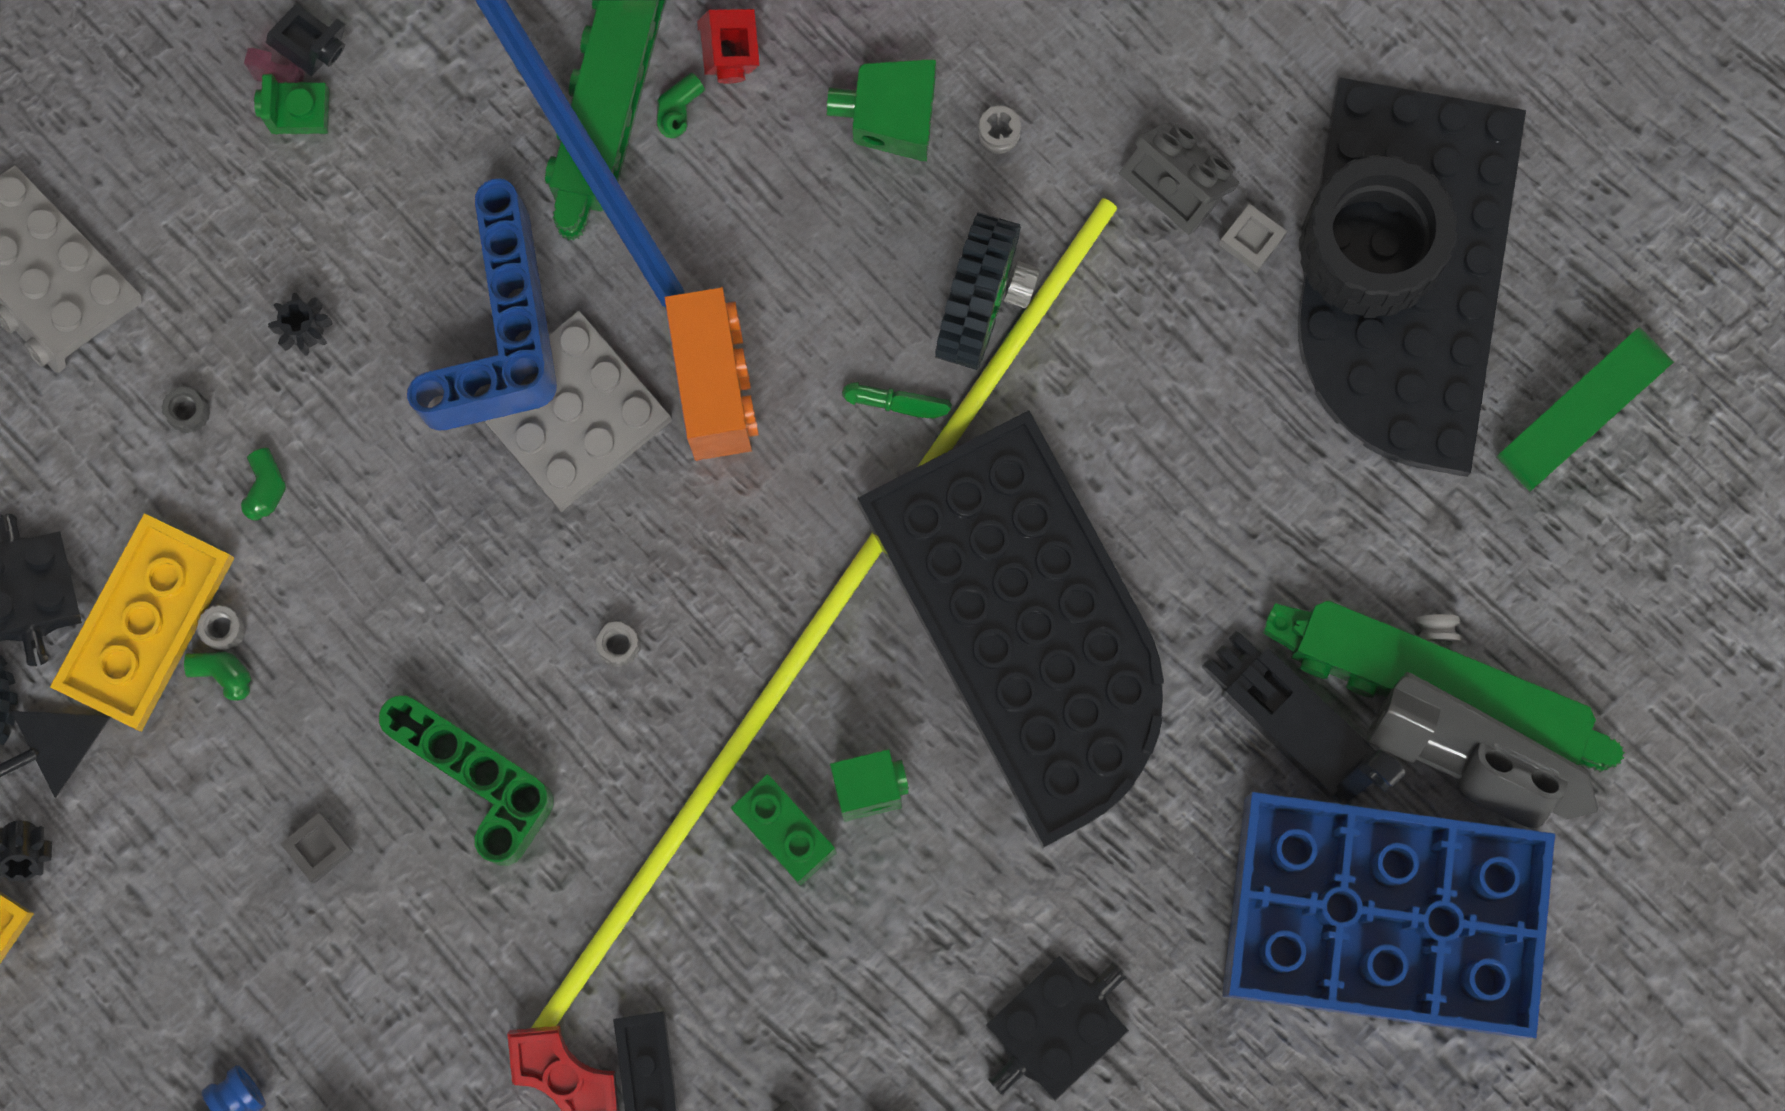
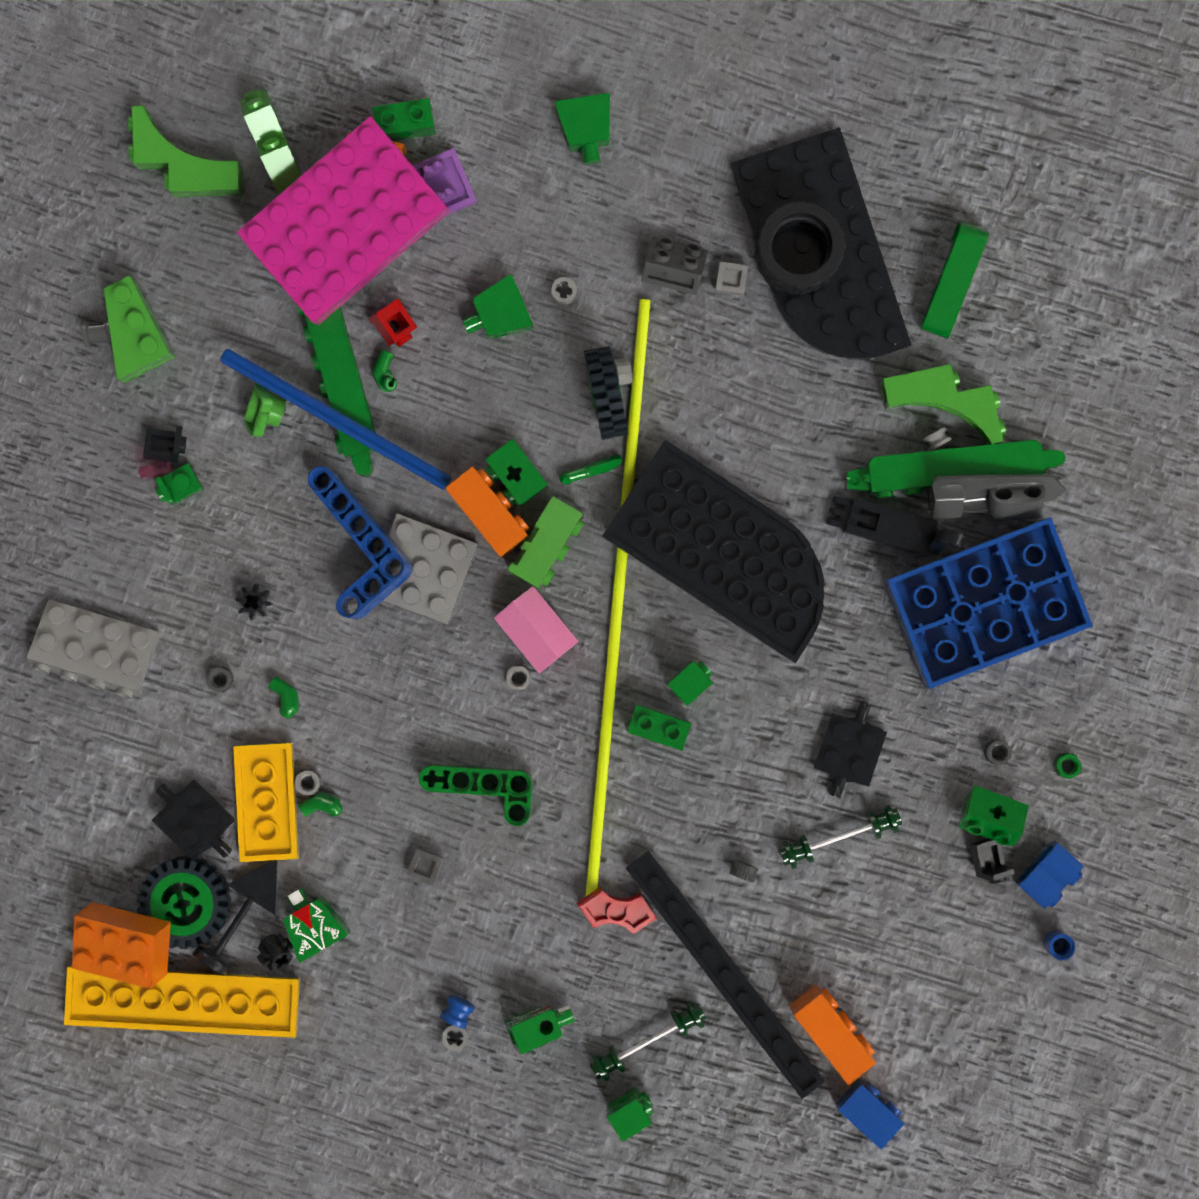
camera: 25 degrees left, 10 degrees up
none -> bright green piece [244,383,287,437]
none -> green torso [283,888,351,963]
none -> green brick [485,439,549,507]
none -> bright pink piece [494,586,579,674]
none -> bright green wedge [508,496,585,589]
none -> bright green arch [880,364,1006,445]

